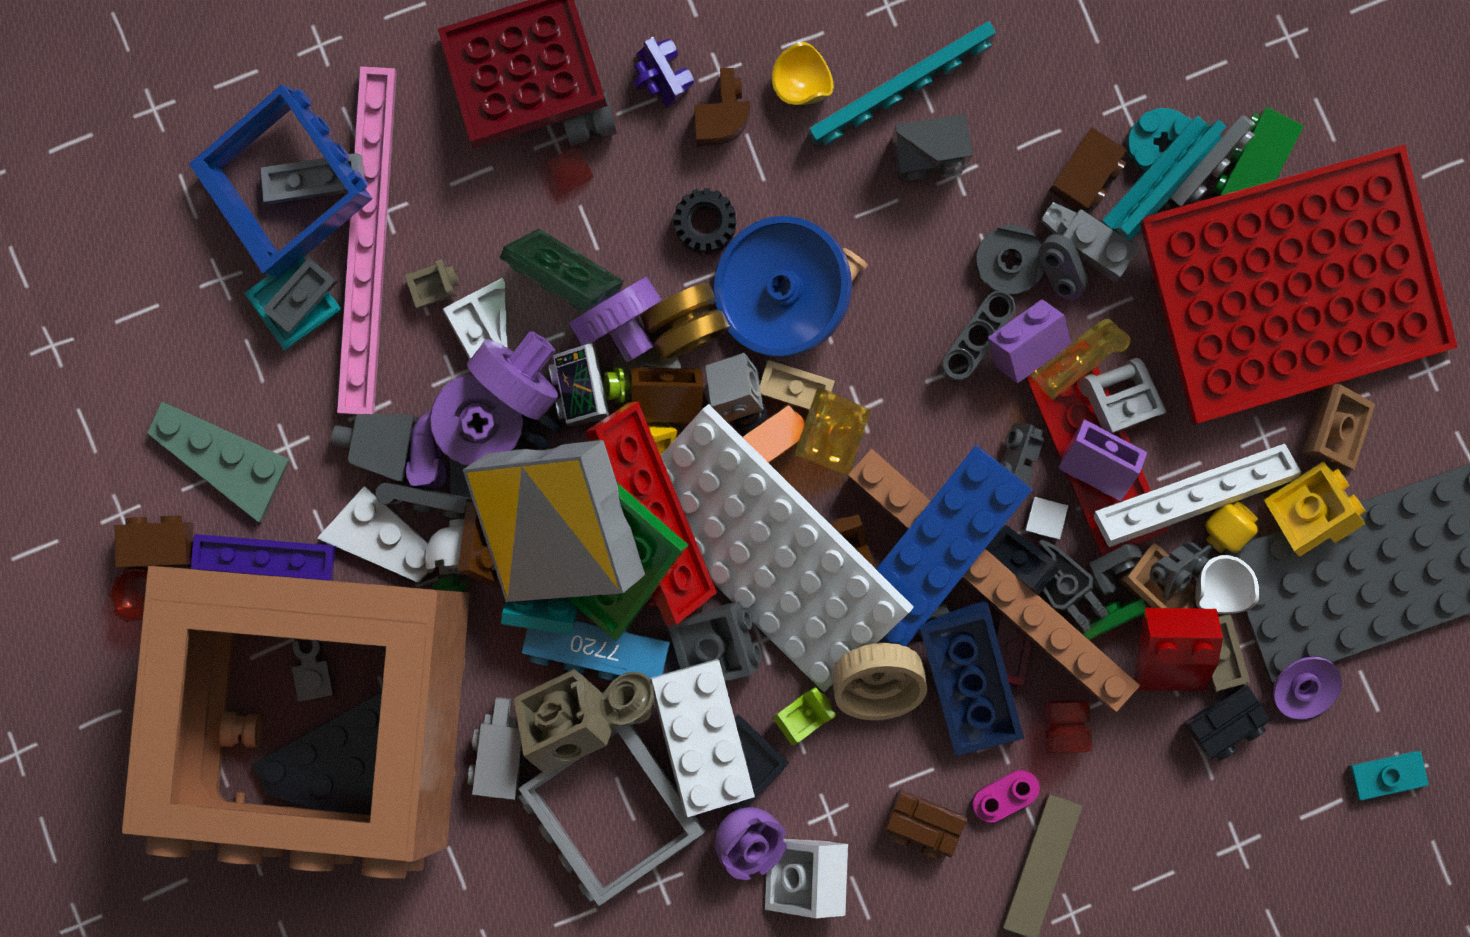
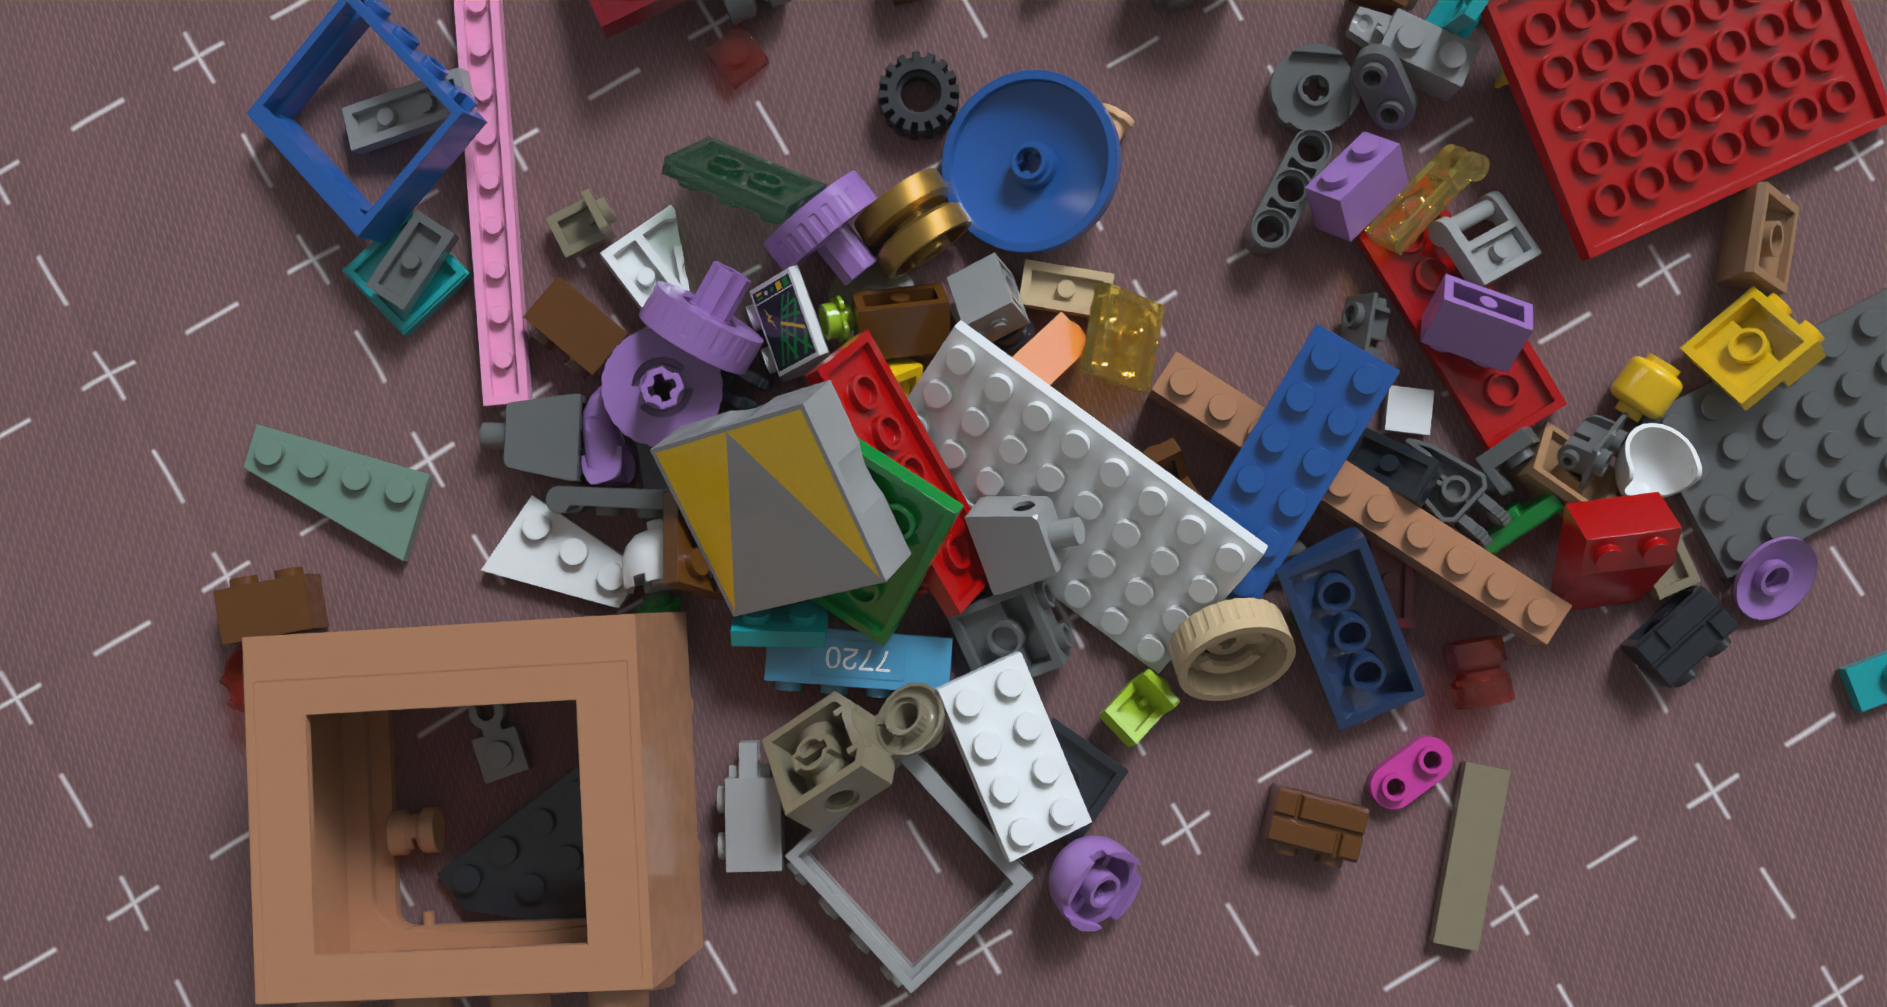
camera: 15 degrees left, 0 degrees up
dark purple plate [191,534,336,581] -> none
white slope [765,839,848,918] -> none
white plate [1094,444,1301,547] -> none
none -> reddish brown brick [523,275,630,380]
none -> light grey torso [965,496,1085,596]

